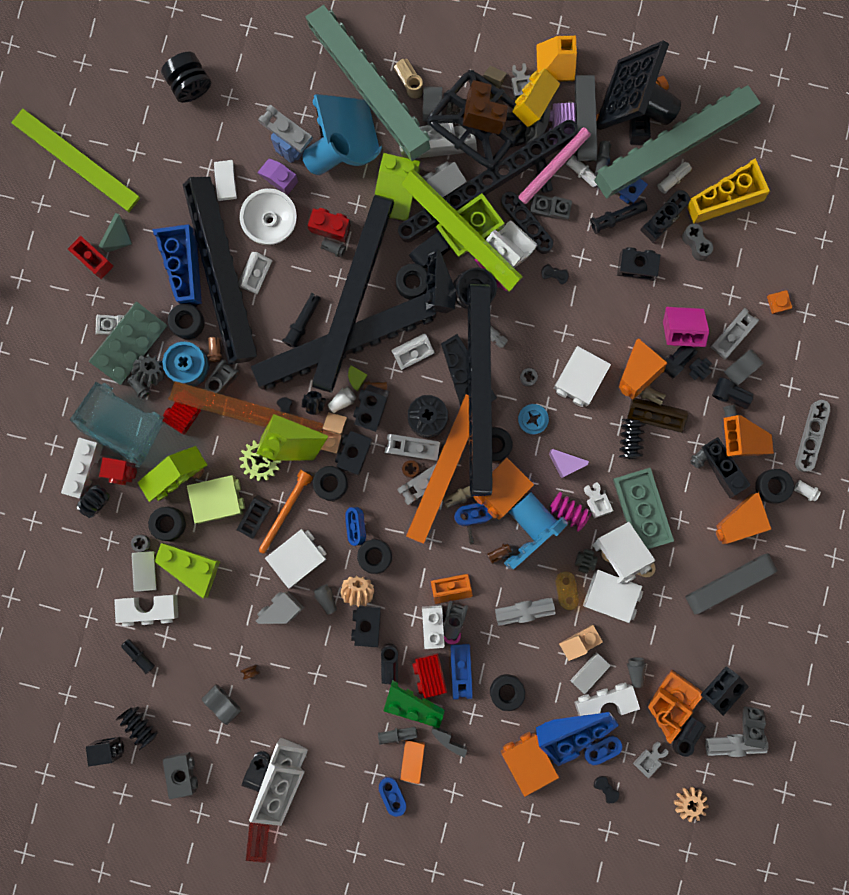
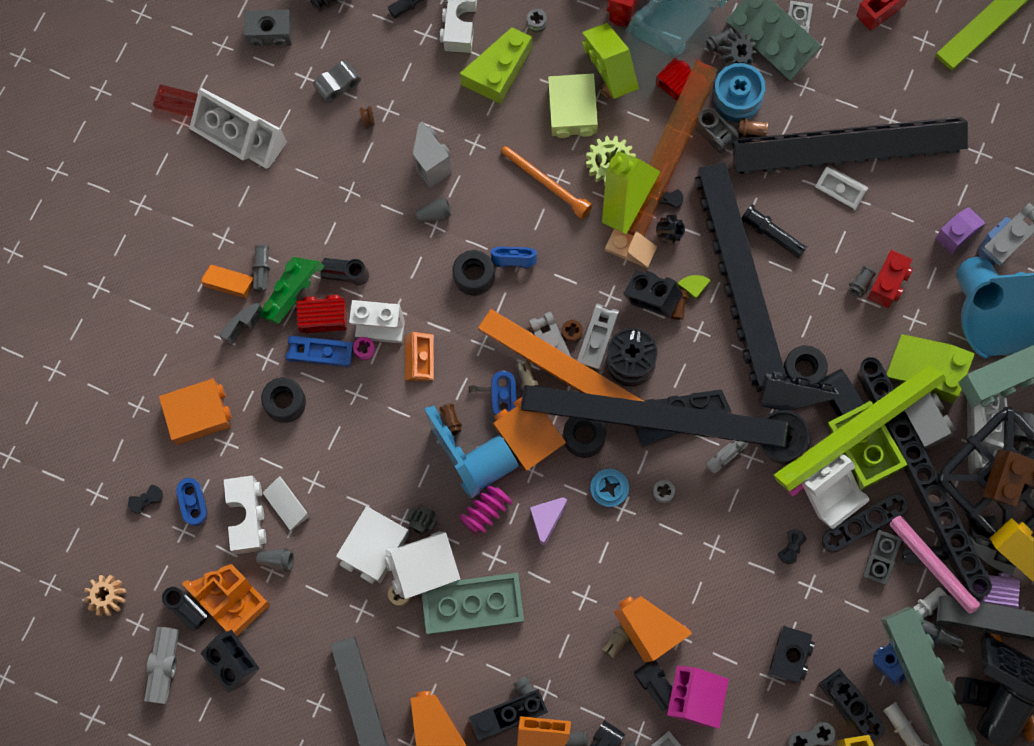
camera: 105 degrees right, 10 degrees down
sand green slope [99,213,132,253] -> none
white slope [132,551,157,592] -> none
black tyre [148,506,186,541] -> none
blue wedge [152,224,202,305] -> none
black tyre [168,303,205,340] -> none
white slope [214,160,237,201] -> none
black slope [237,495,273,539] -> none
white dish [240,189,297,245] -> none
black piece [241,751,271,792] -> none
white panel [265,529,327,589] -> none
black beam [312,194,394,393] -> none
black tyre [313,466,348,501] -> none
white cone [327,387,356,413] -> none
black brick [335,431,373,476] -> none
light nougat gear [341,575,374,607] -> none
black brick [351,606,381,647] -> none
blue plate [379,777,406,817] -> none
white slope [391,334,435,370] -> none
dark grey piece [443,600,468,639] -> none
light grey piece [495,598,555,626] -> none
blue wedge [536,712,619,766] -> none
white brick [553,346,611,407] -> none
clear yellow plate [555,571,579,610] -> none
light nougat slope [559,625,603,661] -> none
white plate [584,482,613,519] -> none
black pin [590,200,647,234] -> none
black piece [619,419,646,459] -> none
dark brown slope [627,398,688,433] -> none
light grey plate [633,742,669,779] -> none
black gear [689,357,712,381] -> none
dark grey slope [743,706,766,749] -> none

